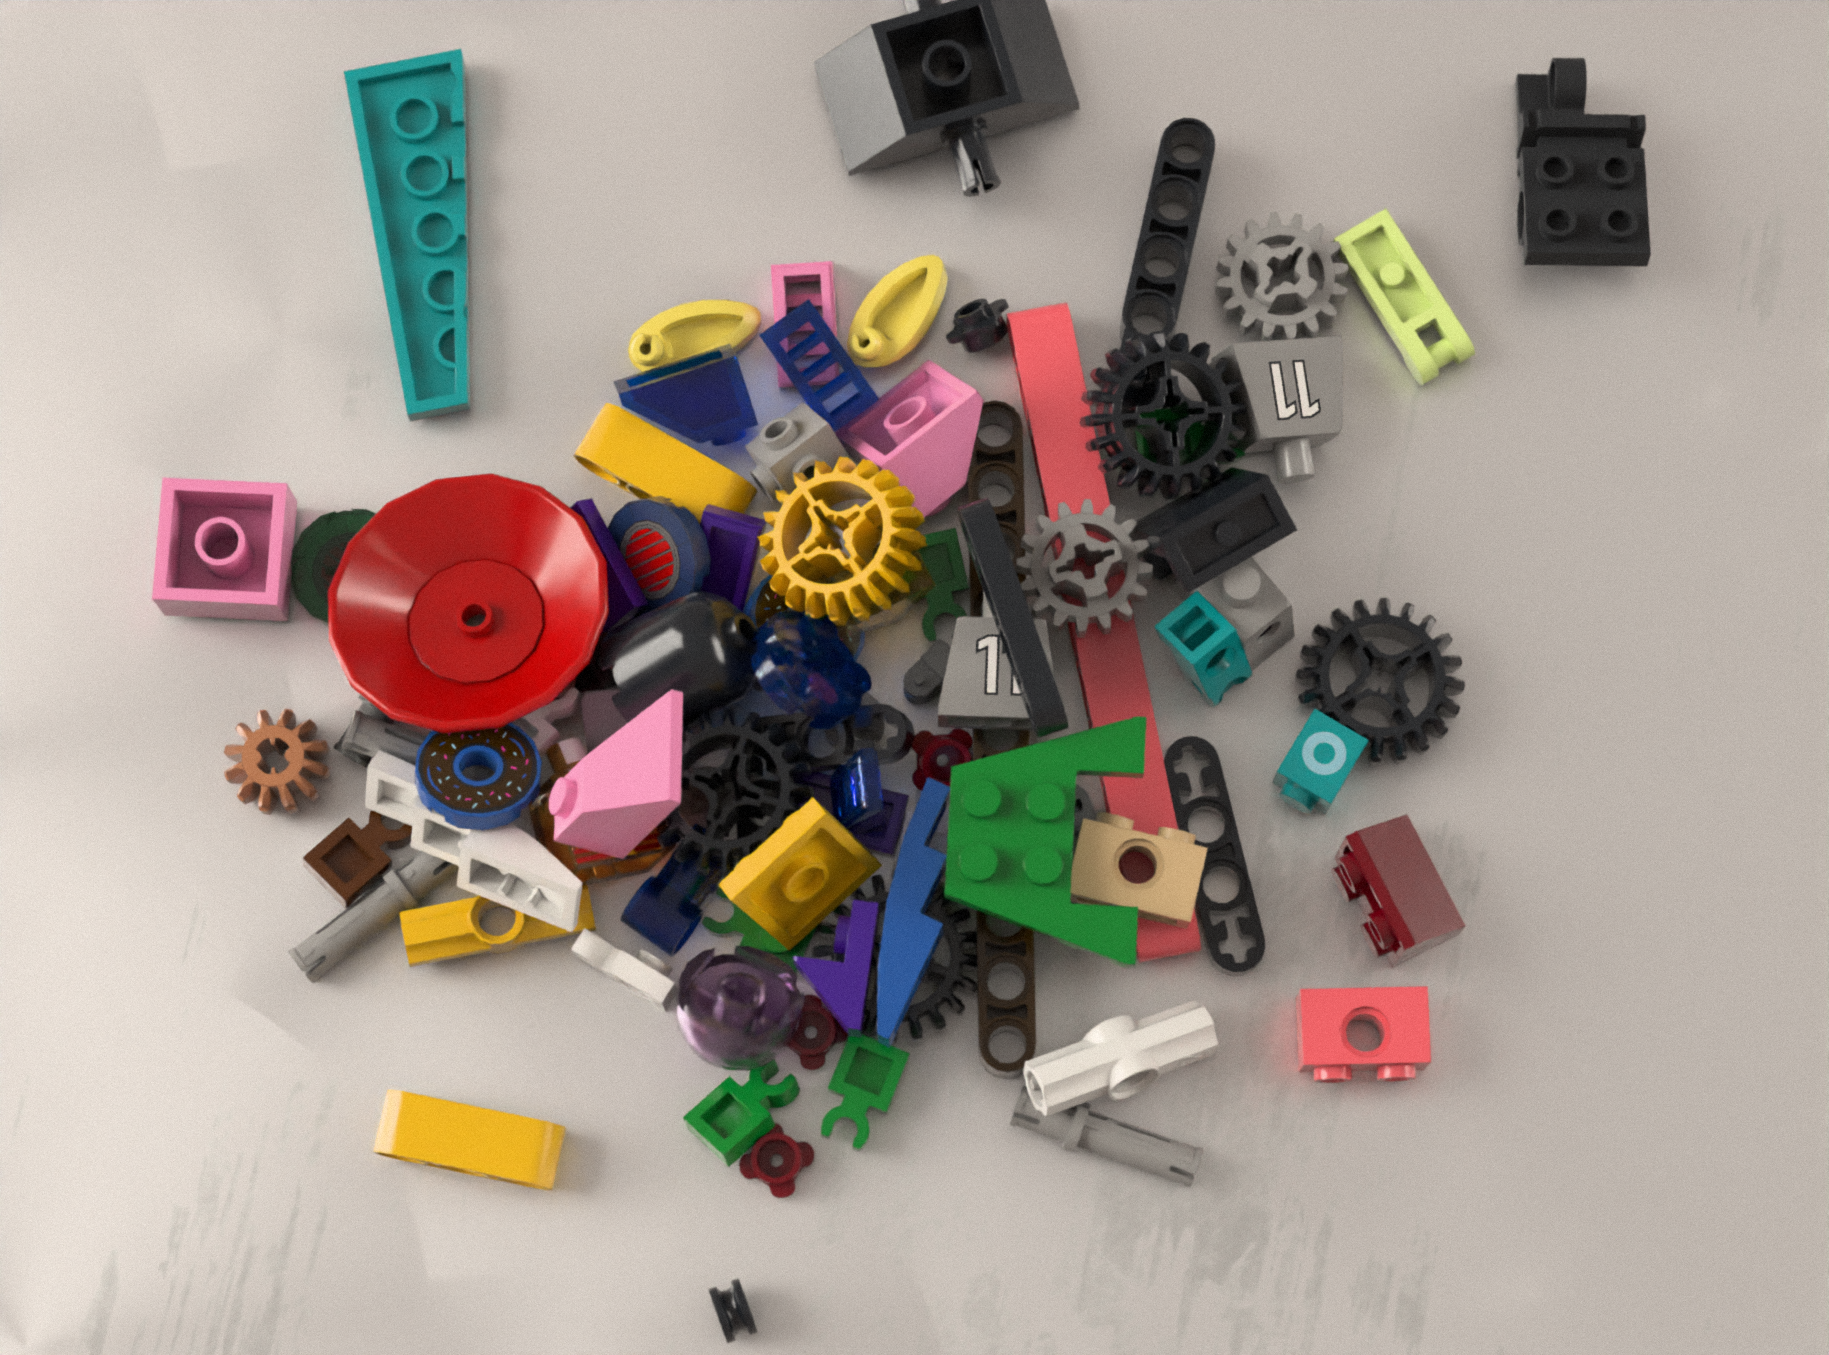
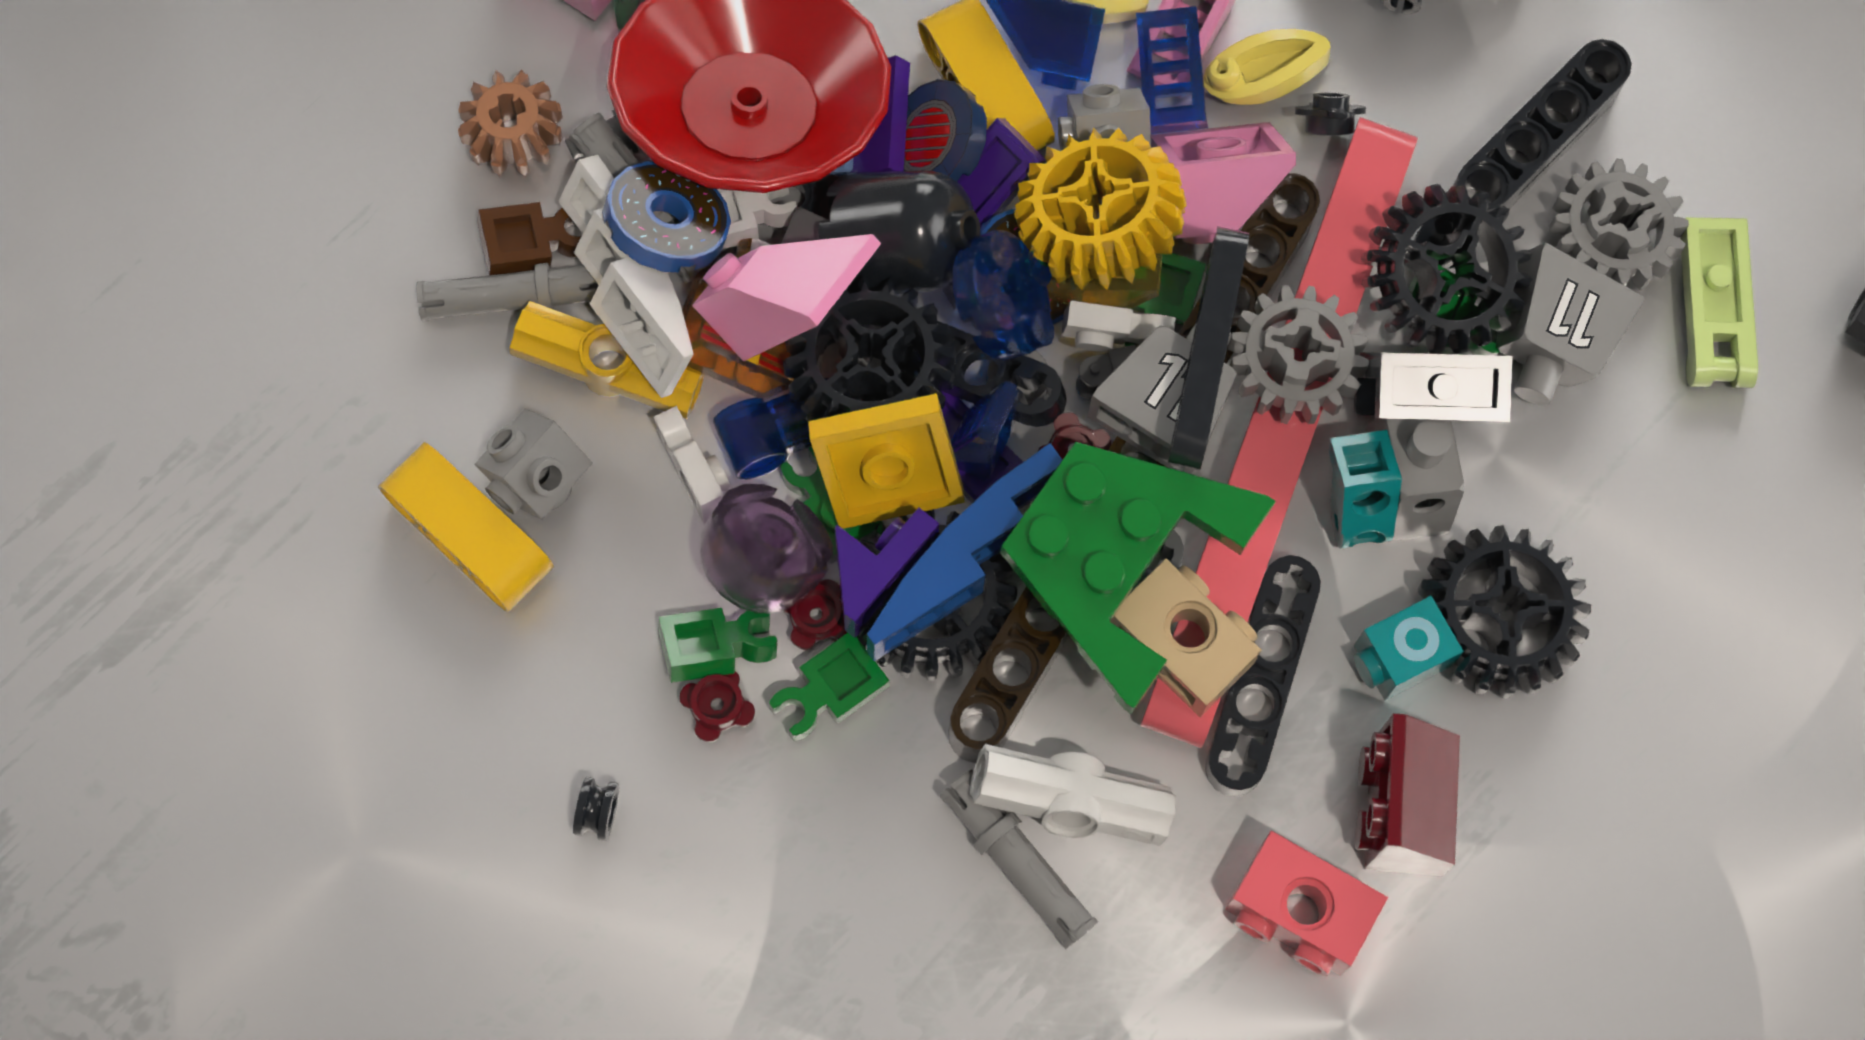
camera: 25 degrees right, 5 degrees down
none -> light grey brick [474,408,593,519]
none -> white plate [1061,300,1176,352]

